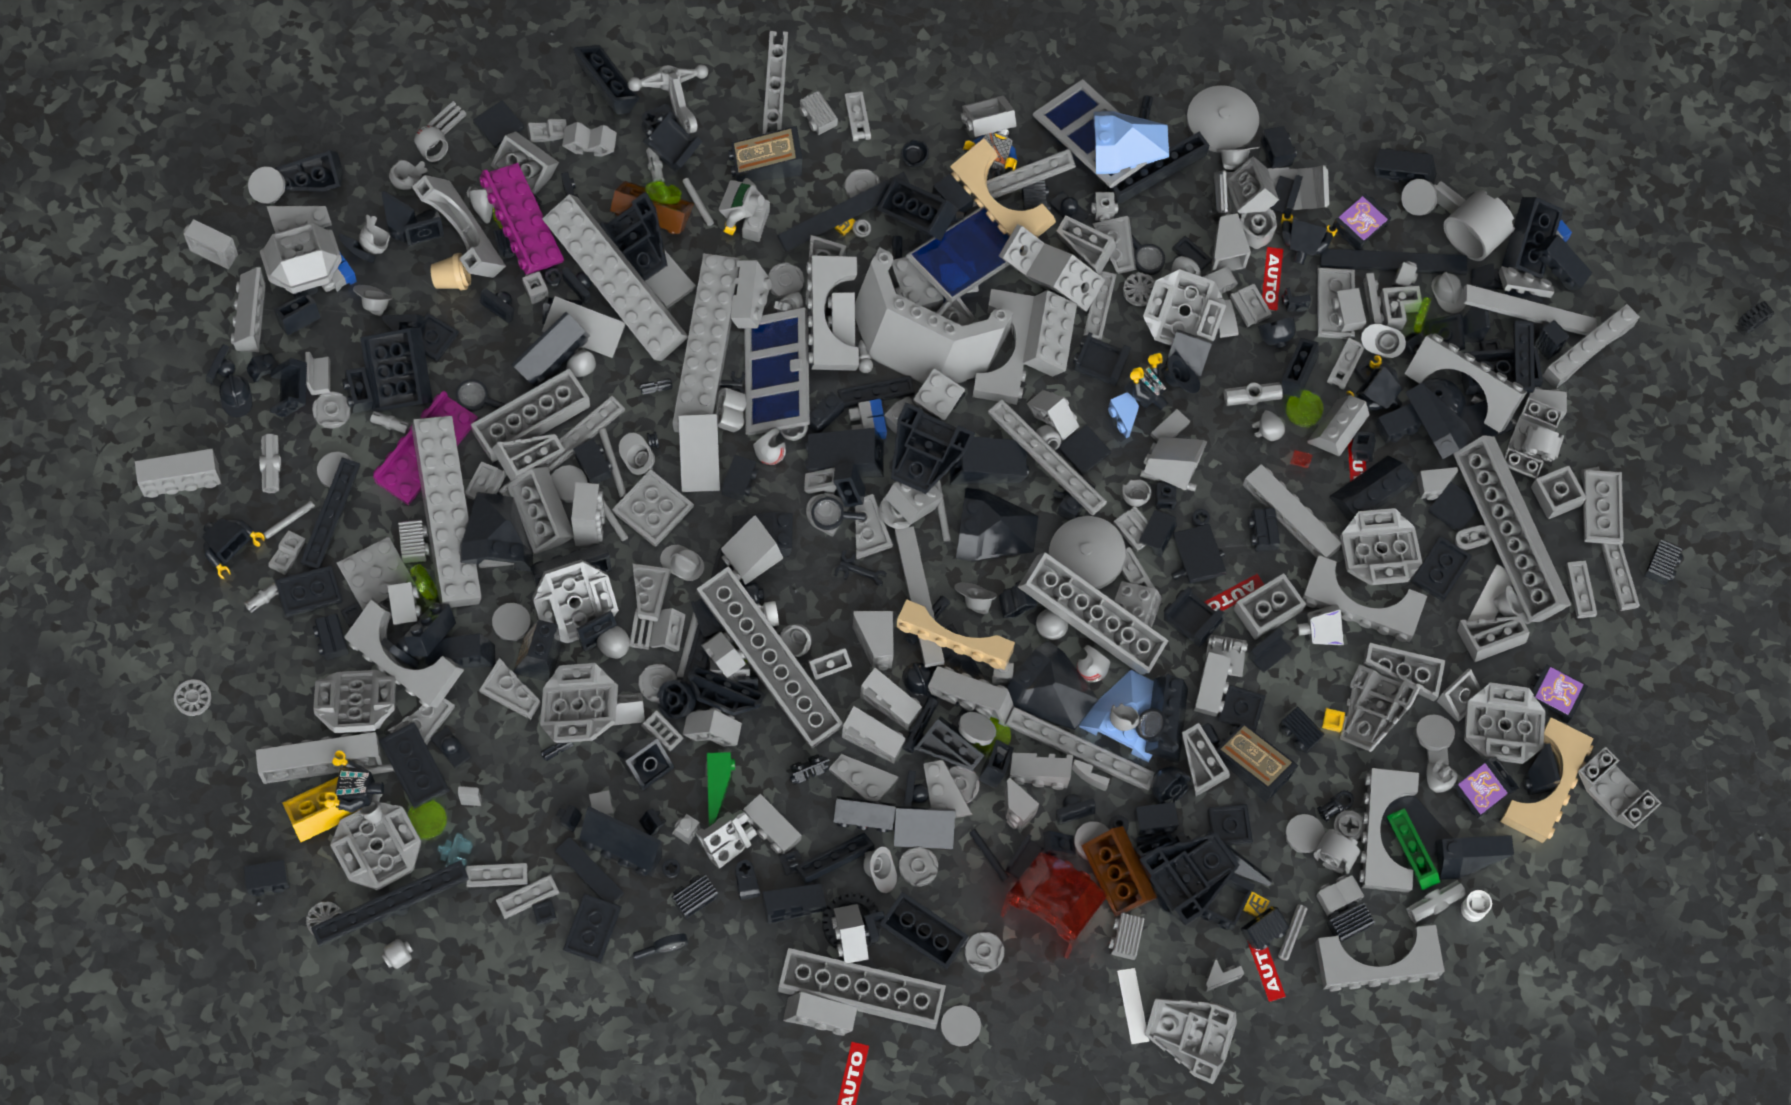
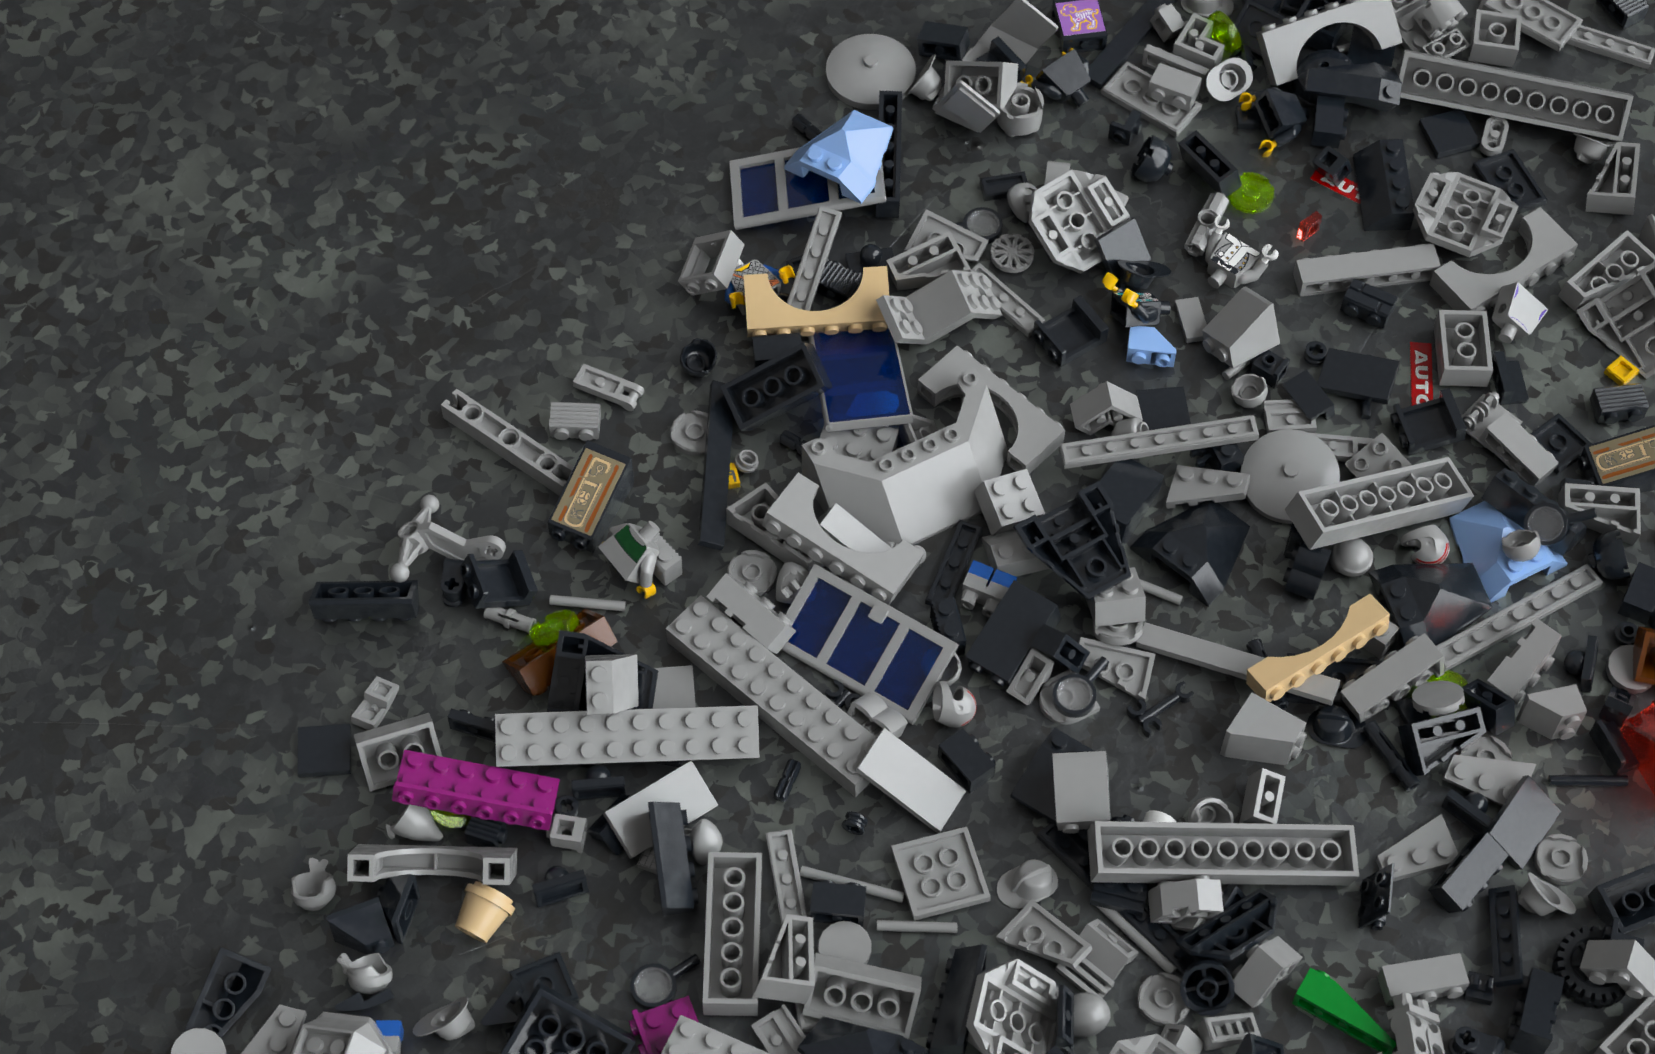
camera: 50 degrees left, 10 degrees down
light grey helmet [414,126,448,162] -> none
light grey tile [427,101,467,135] -> none
light grey brick [562,122,617,157] -> none
light grey brick [571,482,605,547] -> none
light grey piece [619,433,655,475] -> none
light grey wedge [842,706,905,764] -> none
light grey wedge [860,668,922,730] -> none
light grey piece [954,582,997,614] -> none
light grey brick [1023,290,1077,377] -> none
light grey slope [1072,760,1110,791] -> none
light grey brick [1091,192,1118,222] -> none
light grey slope [1210,213,1251,273] -> none
light grey plate [1230,284,1272,327] -> none
light grey piece [1252,410,1285,441] -> none
red sticker [1262,247,1283,311] -> none
light grey slope [1307,395,1369,456] -> none
light grey plate [1327,338,1365,390] -> none
light grey slope [1417,467,1458,500] -> none
white sticker [1468,565,1512,621] -> none
light grey plate [1566,561,1597,618] -> none
none -> light grey slope [585,654,639,714]
none -> light grey wing [1166,465,1250,509]
none -> torso [1205,215,1278,288]

